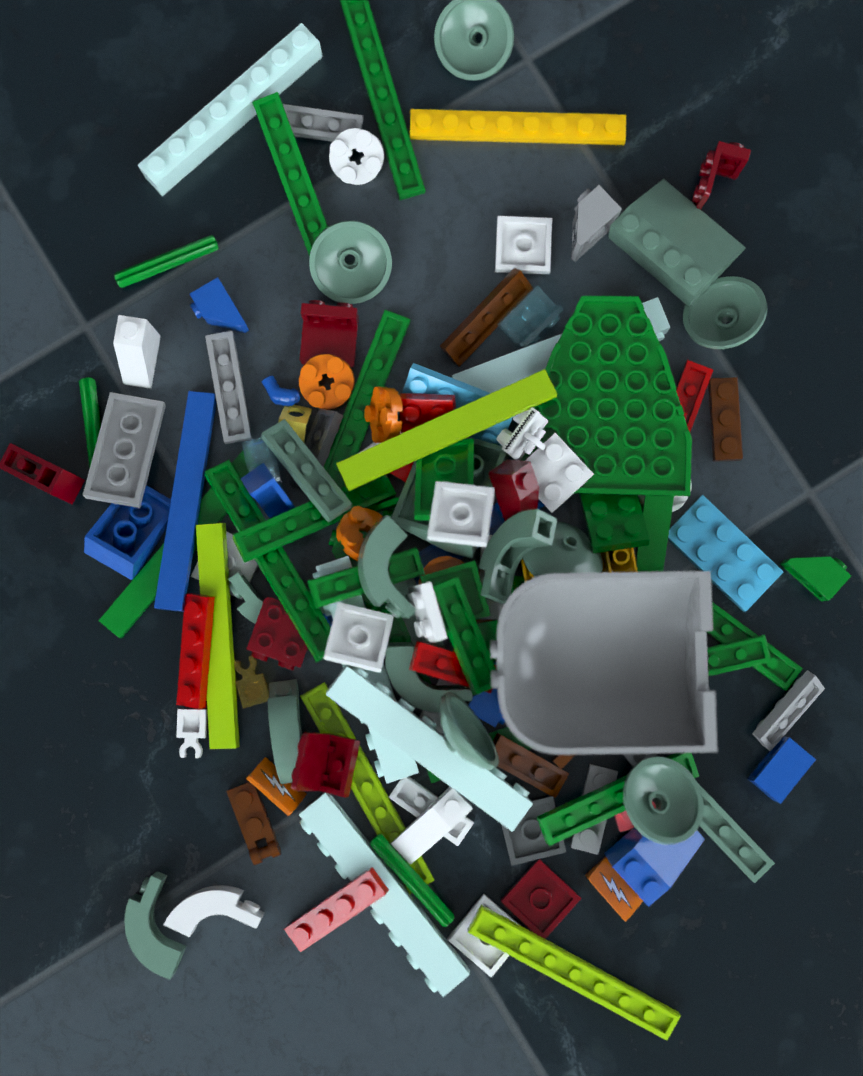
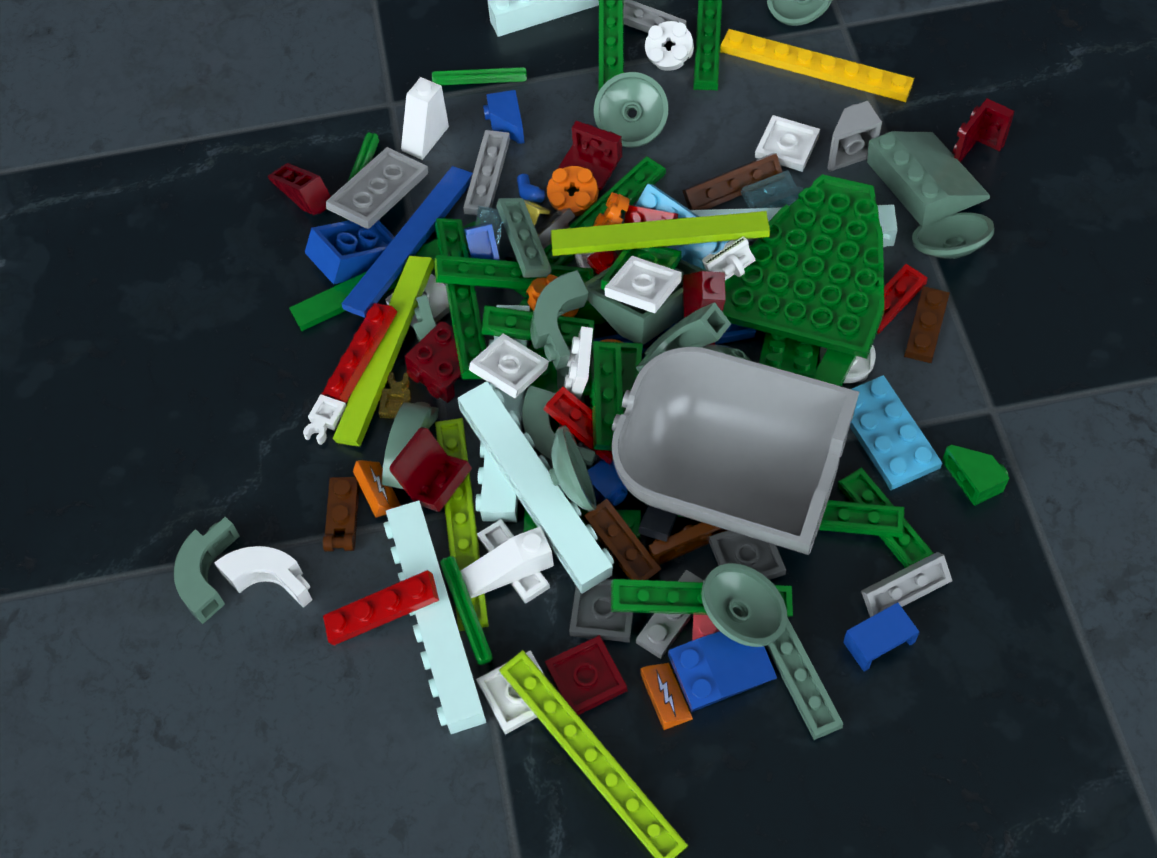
camera: 25 degrees right, 25 degrees down
white plate [525,433,594,513] -> none

